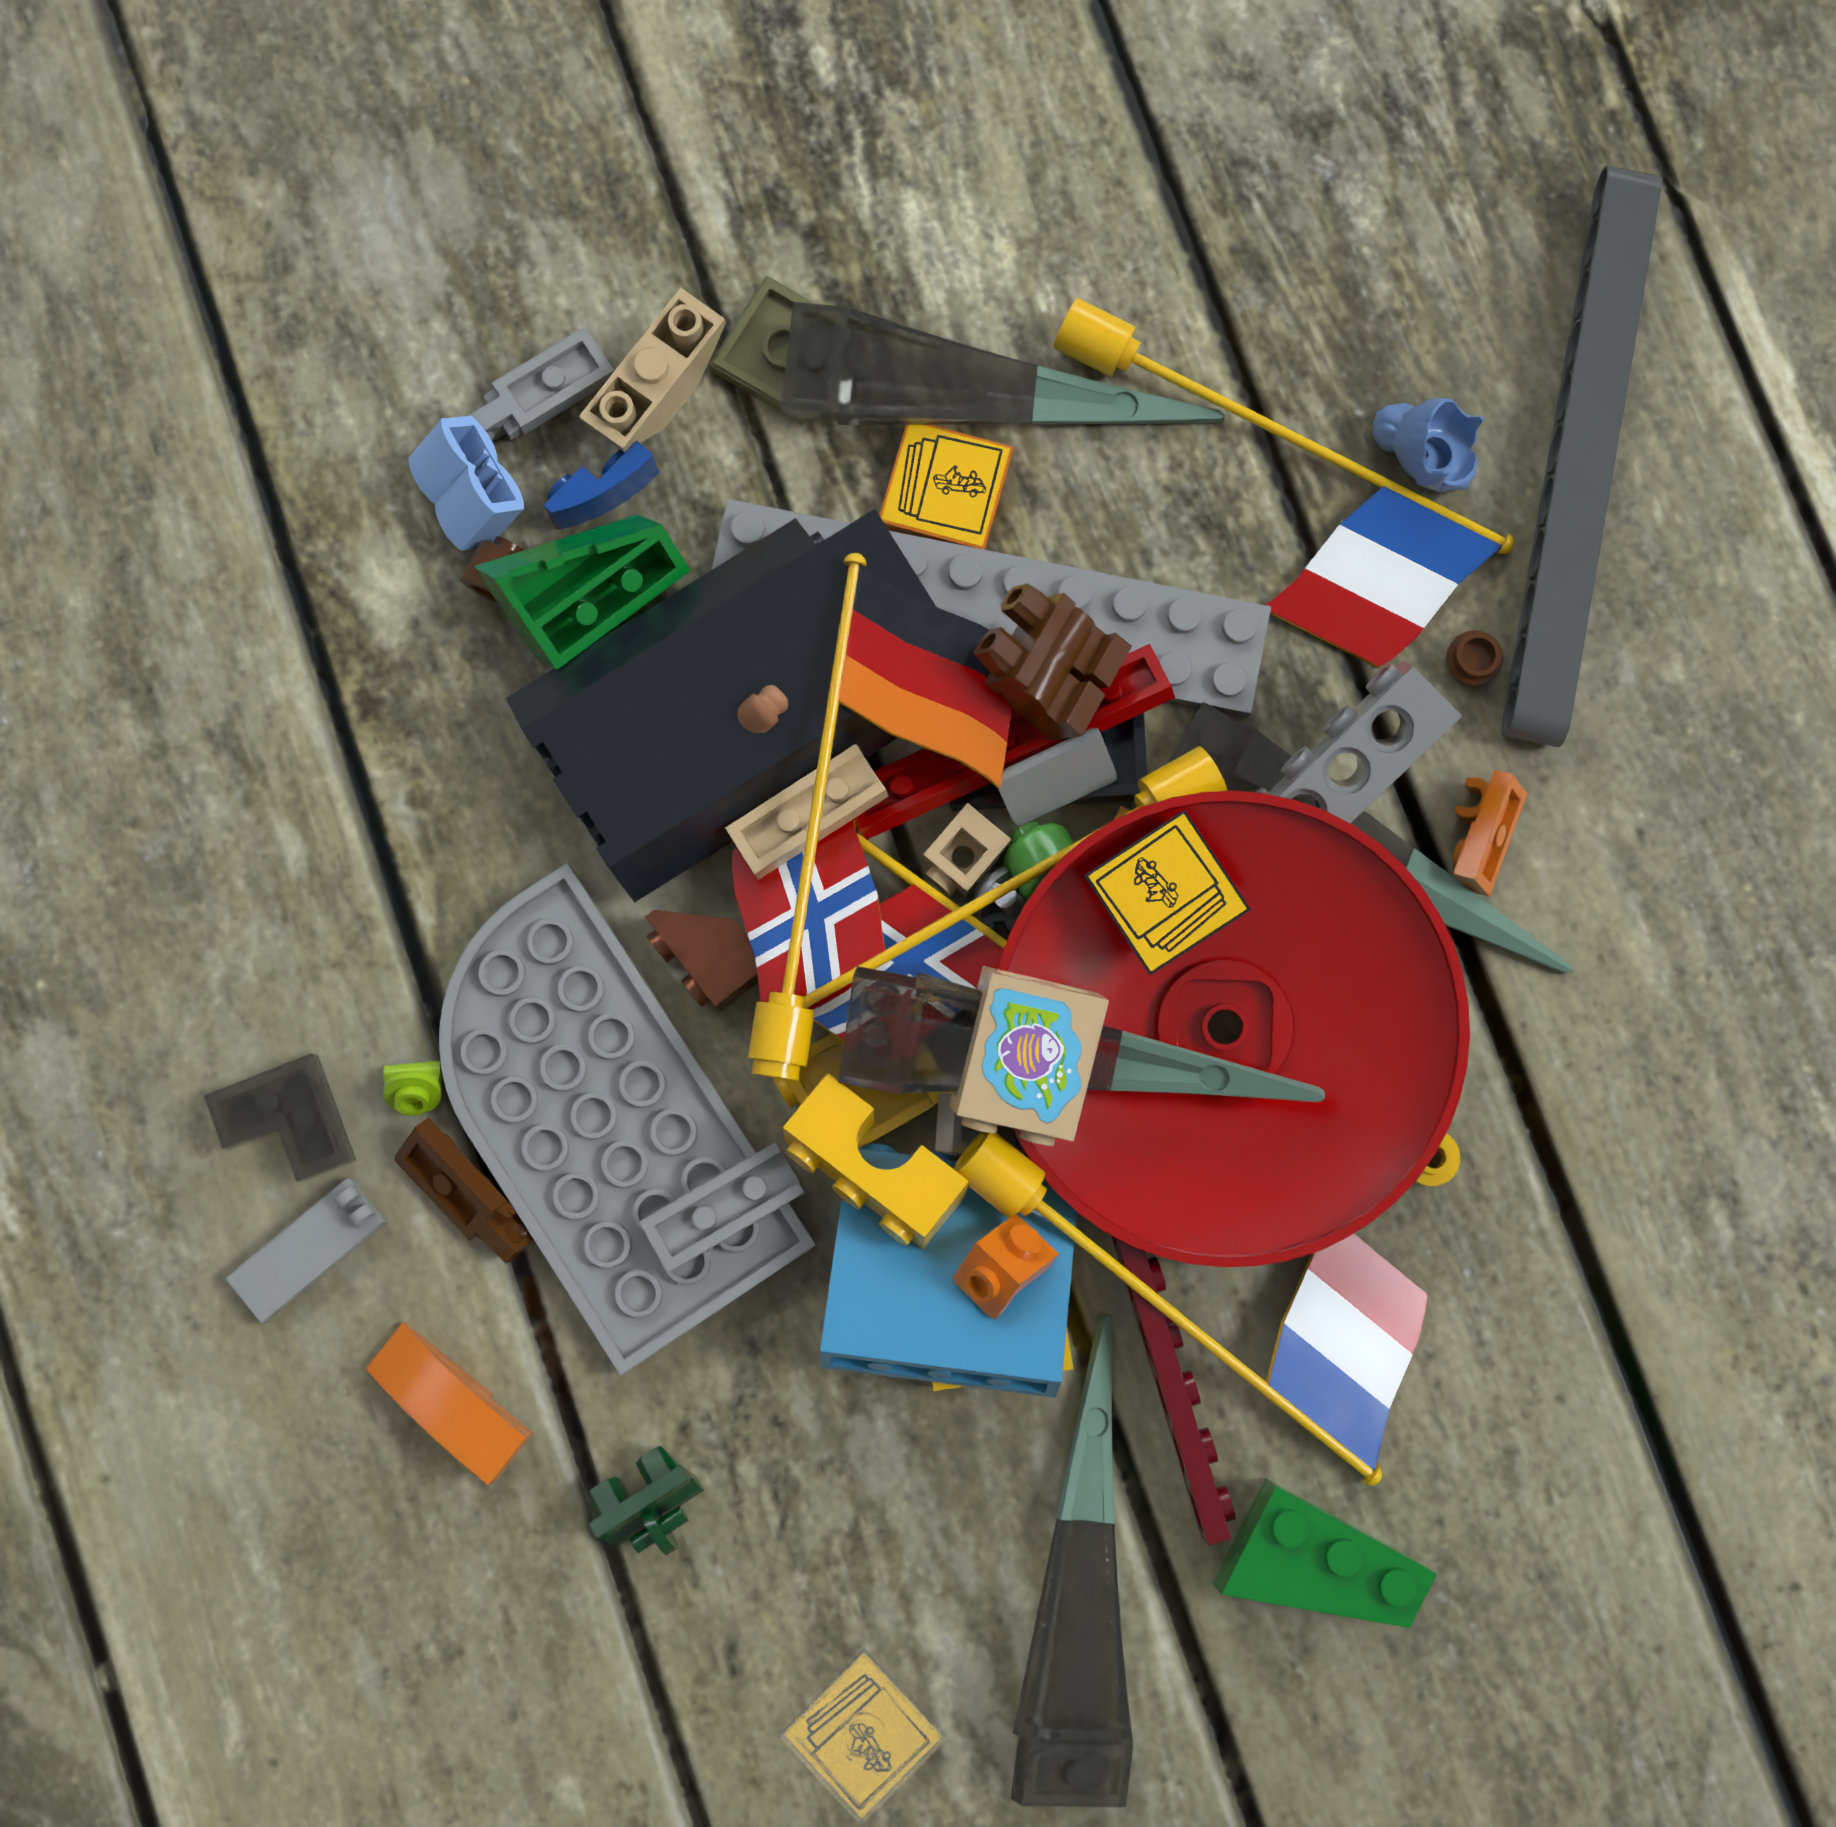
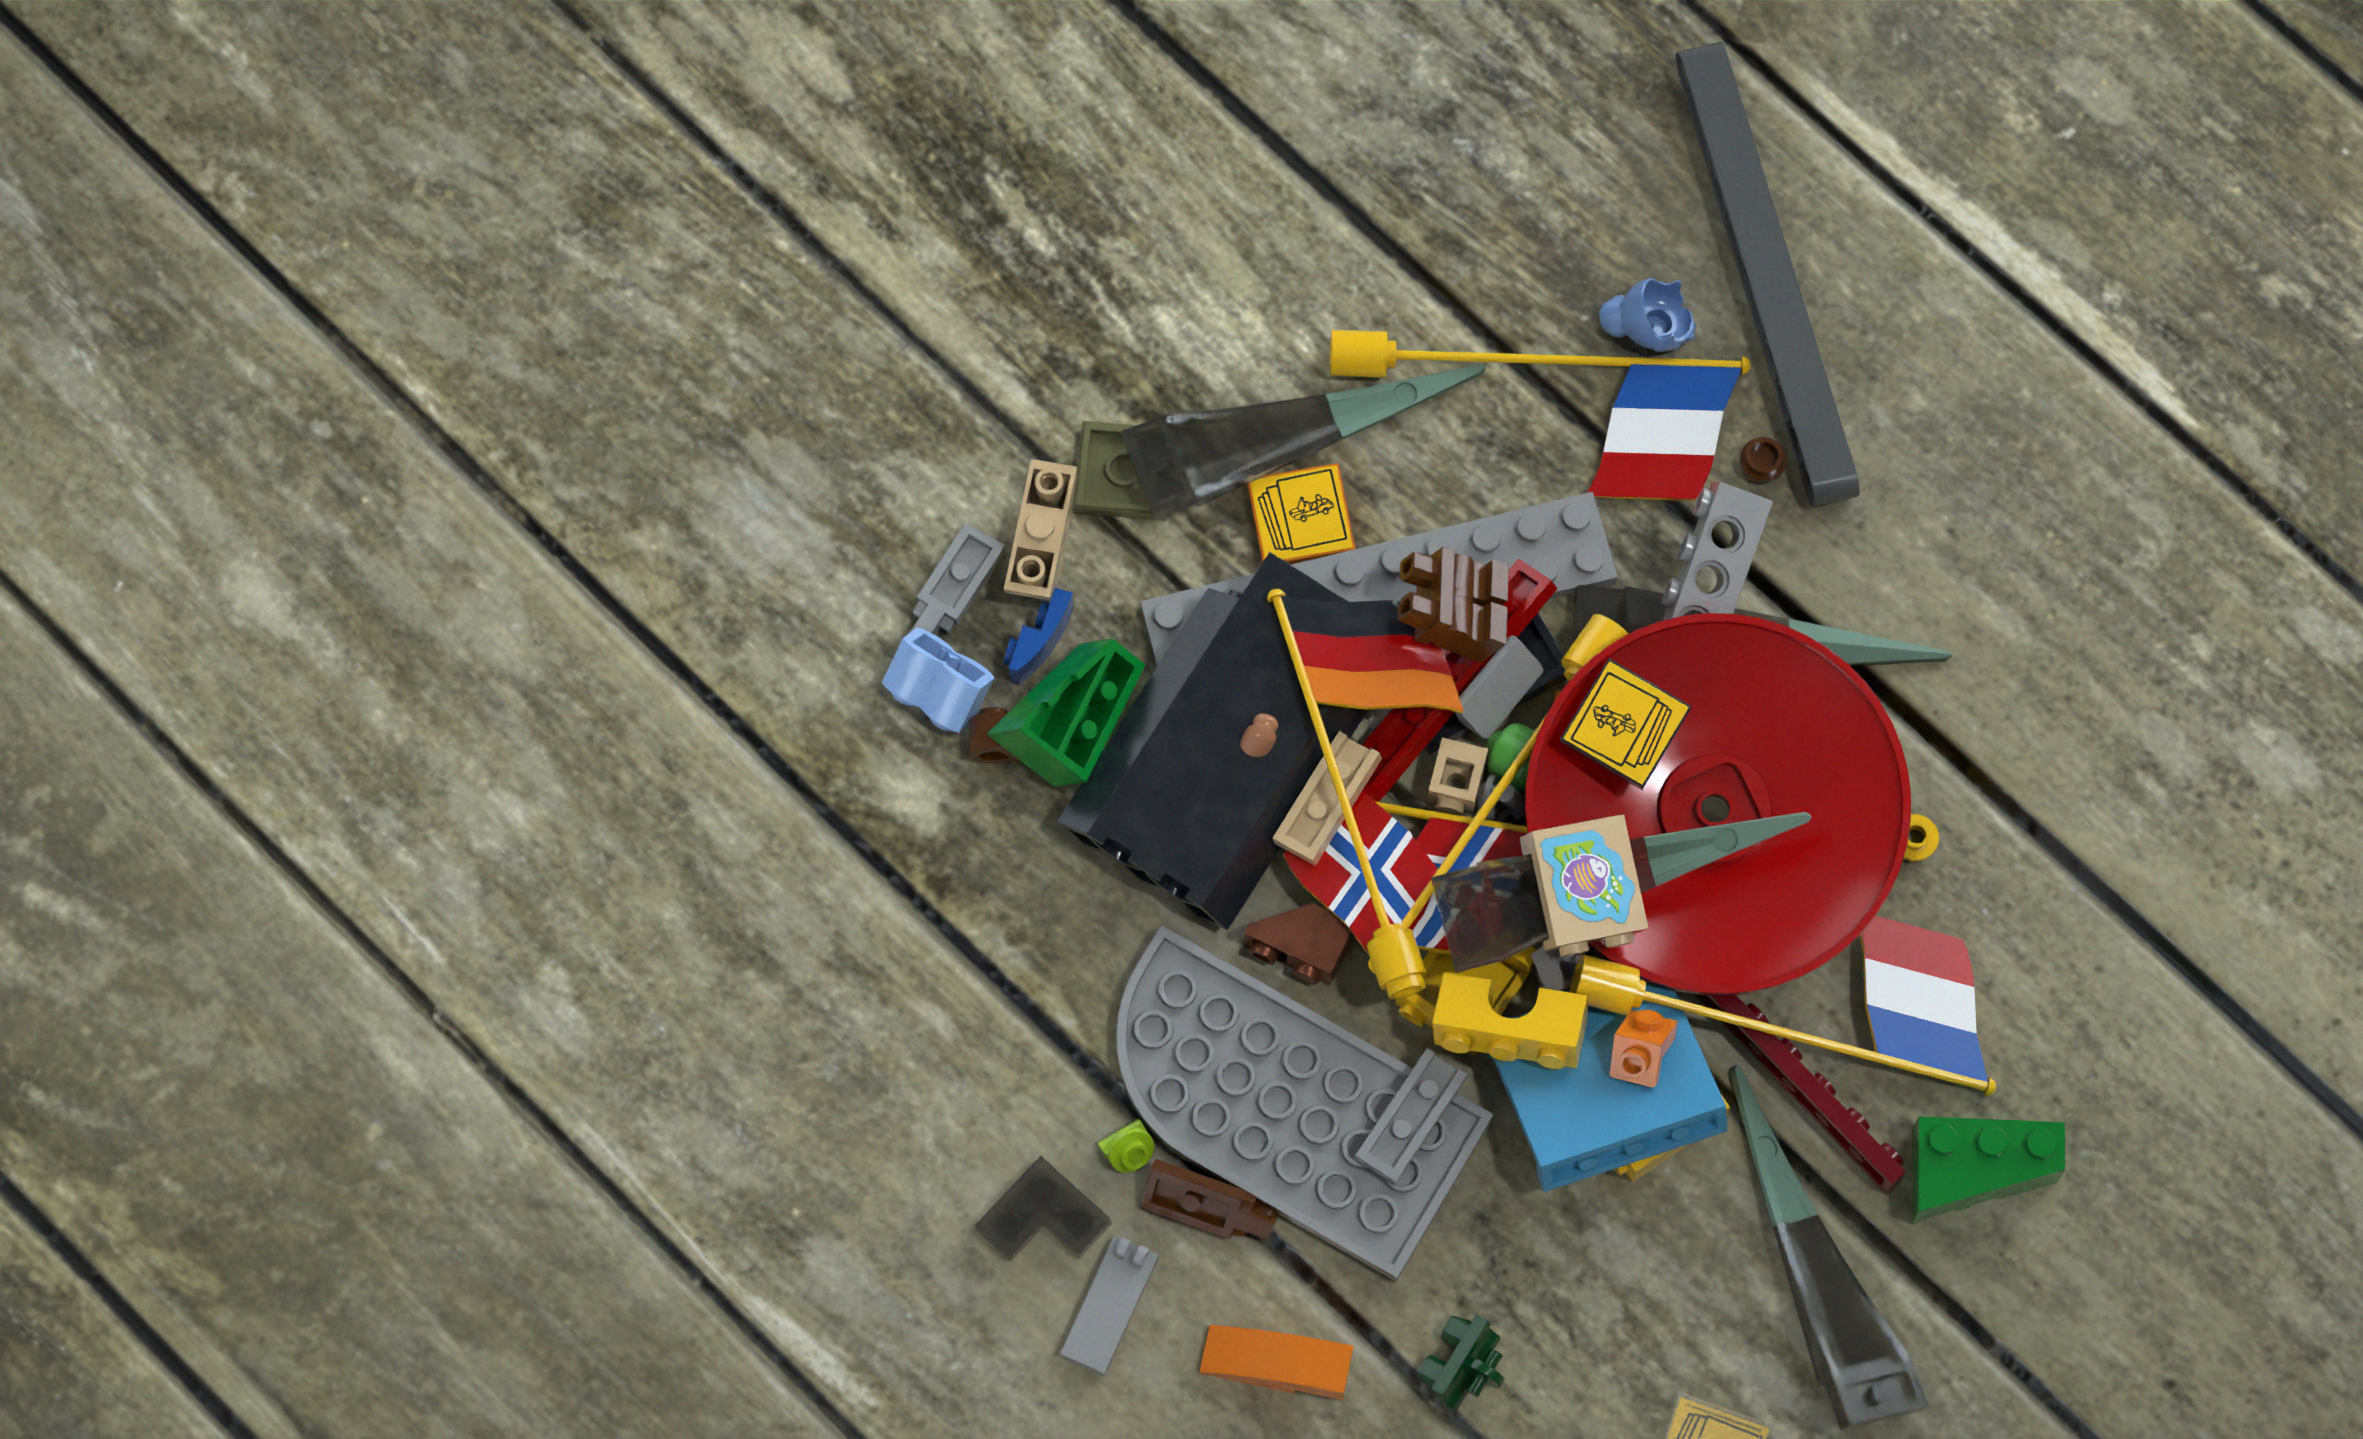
camera: 25 degrees left, 10 degrees down
orange plate [1453,770,1528,897] -> none

